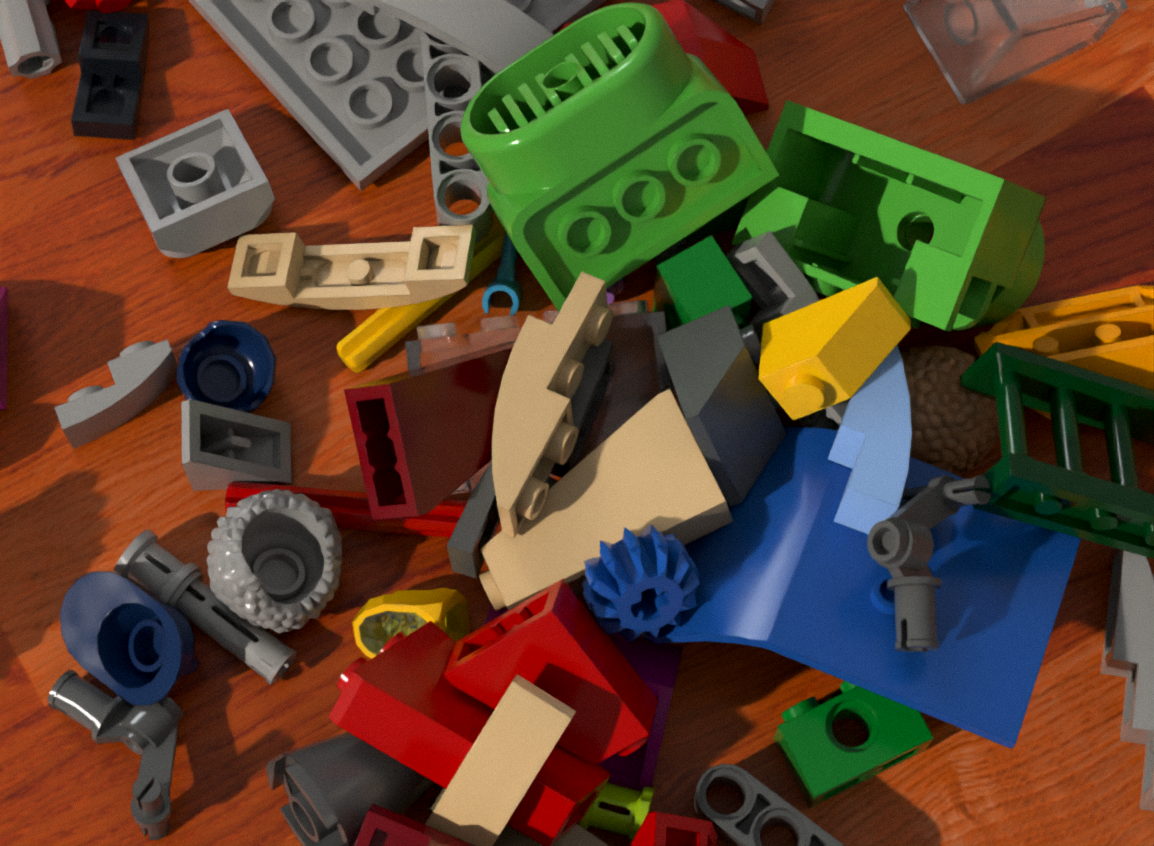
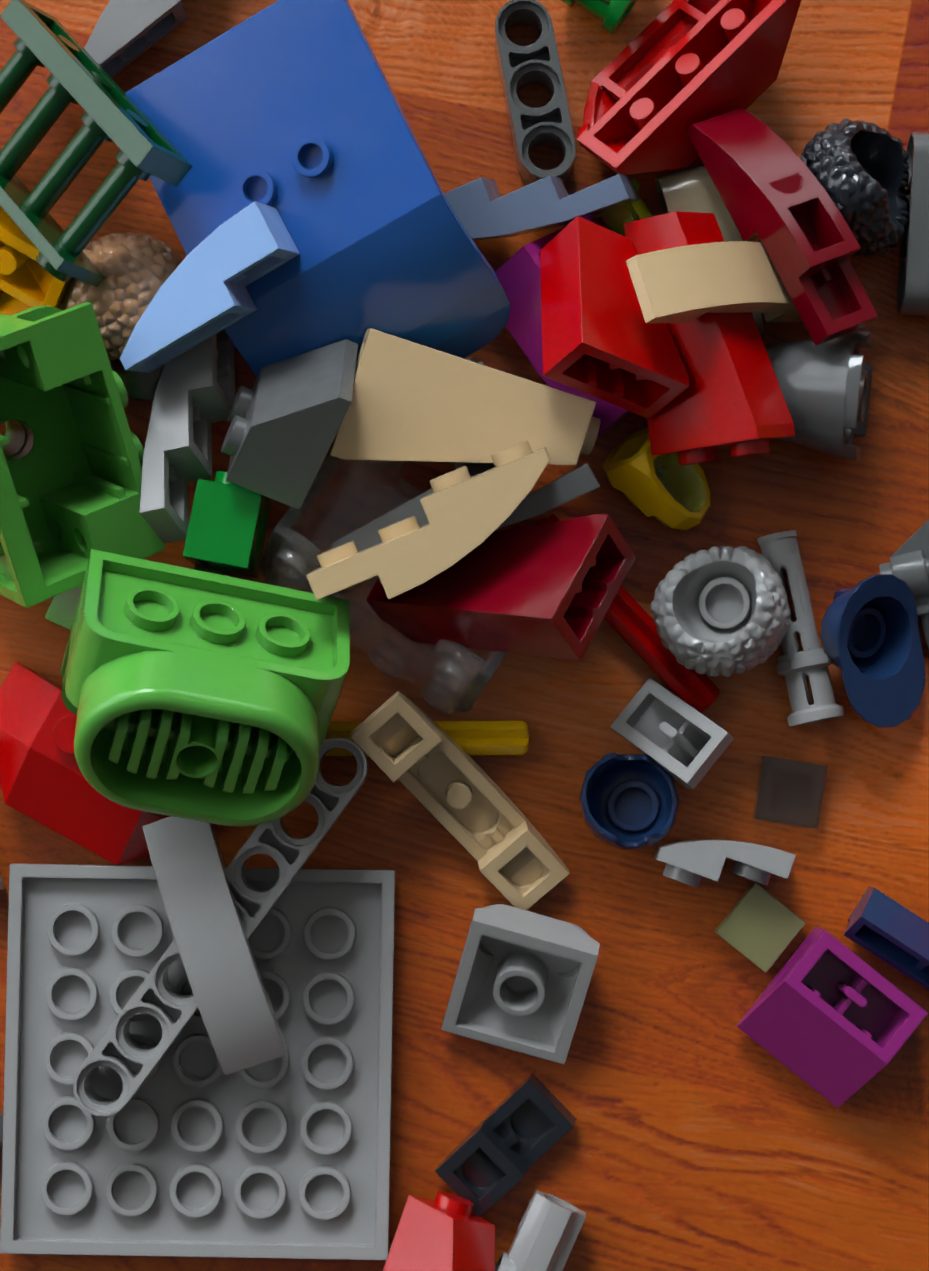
camera: 135 degrees left, 15 degrees up
dark azure hand [482,231,523,317] -> none
blue gear [582,524,700,643] -> none
yellow slope [758,277,911,421] -> none
green brick [773,681,933,808] -> none
dark grey pin [867,475,991,652] -> none
none -> sand blue slope [444,174,639,241]
none -> olive tile [714,882,805,973]
none -> clear smoke tile [753,756,827,829]

